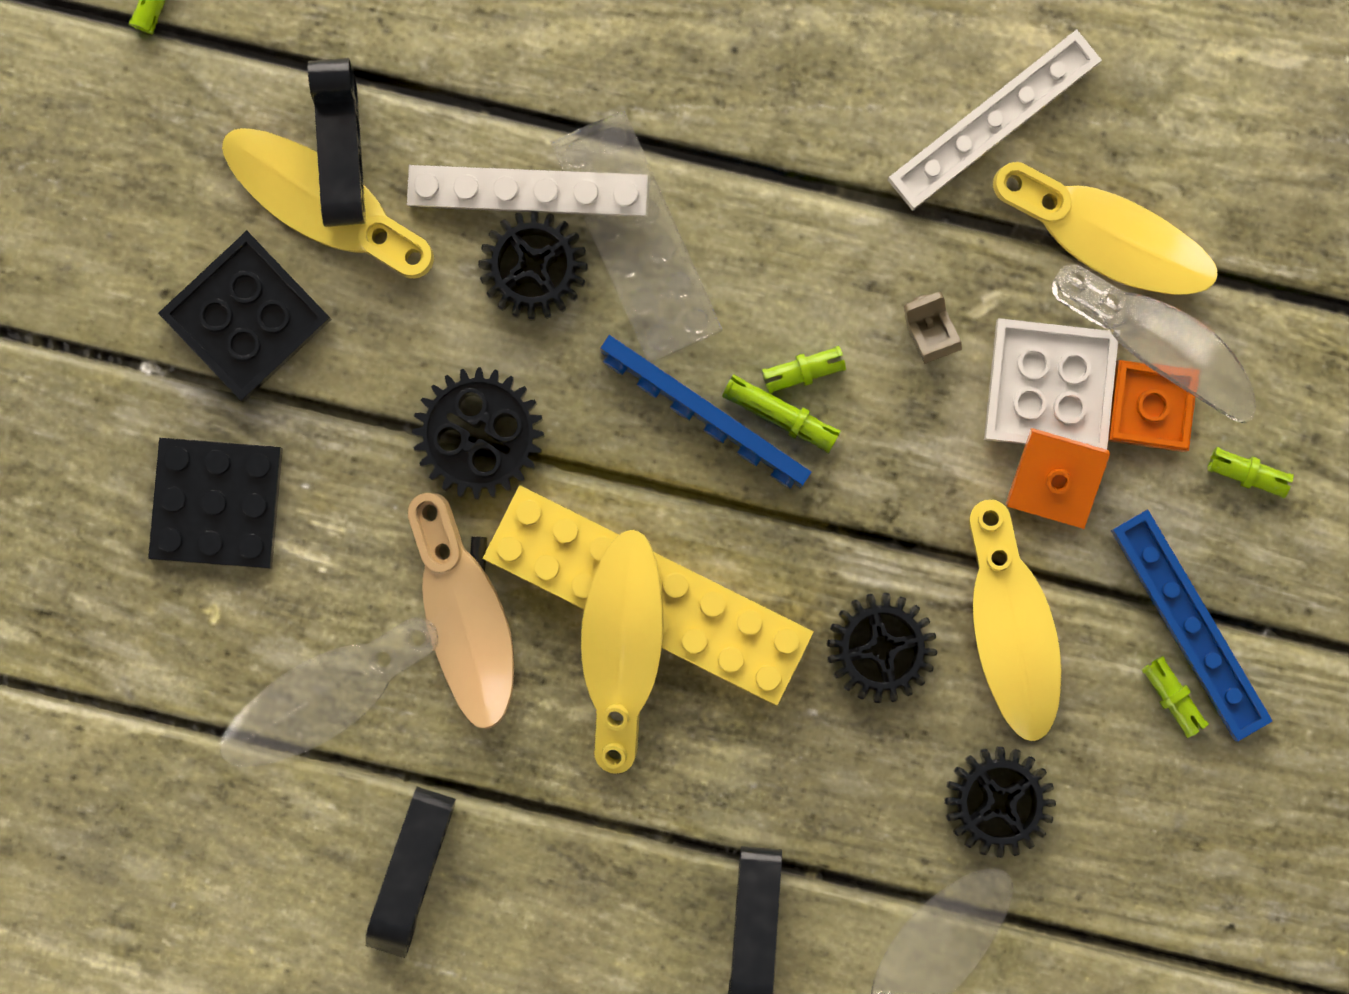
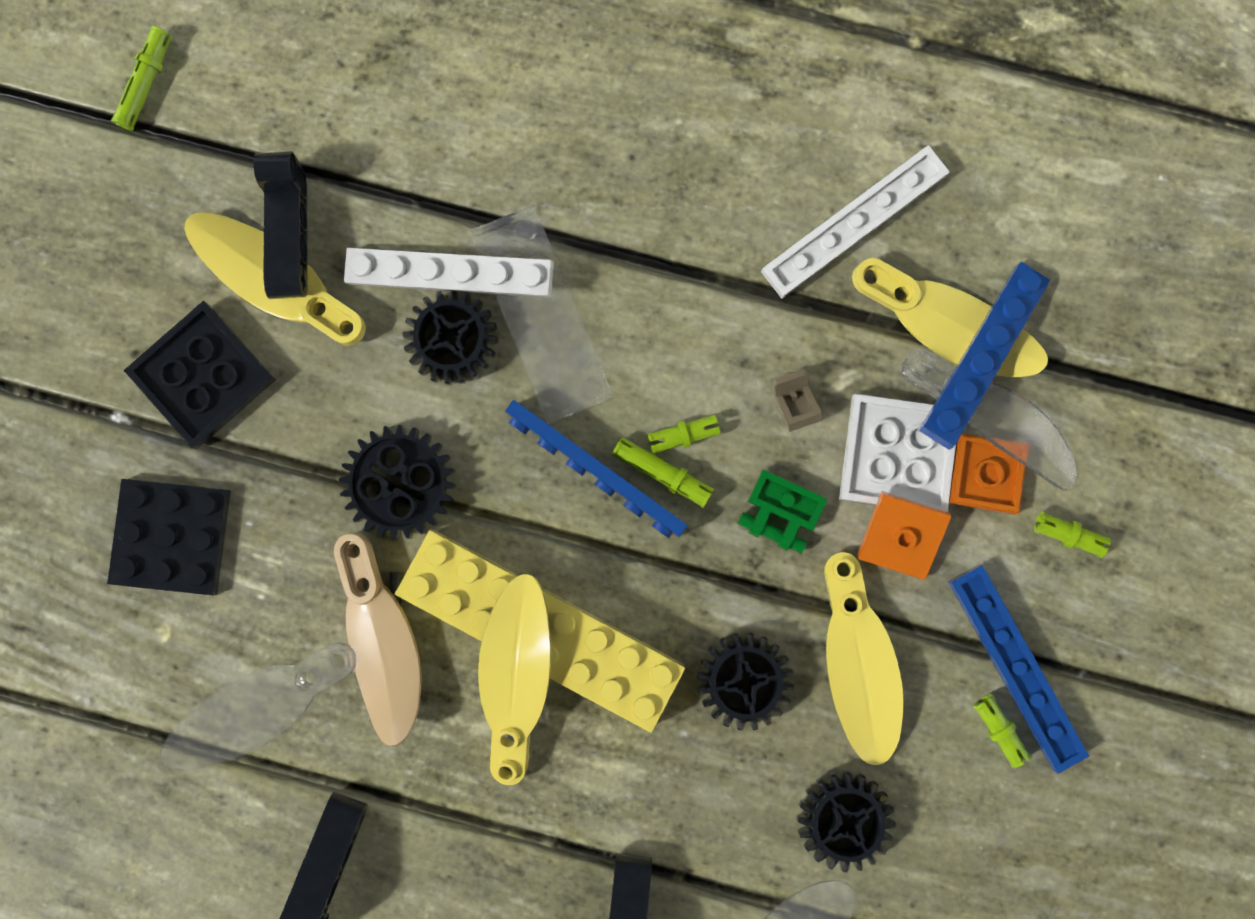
camera: 10 degrees right, 0 degrees up
none -> green plate [737,469,827,554]
none -> blue plate [918,262,1050,450]

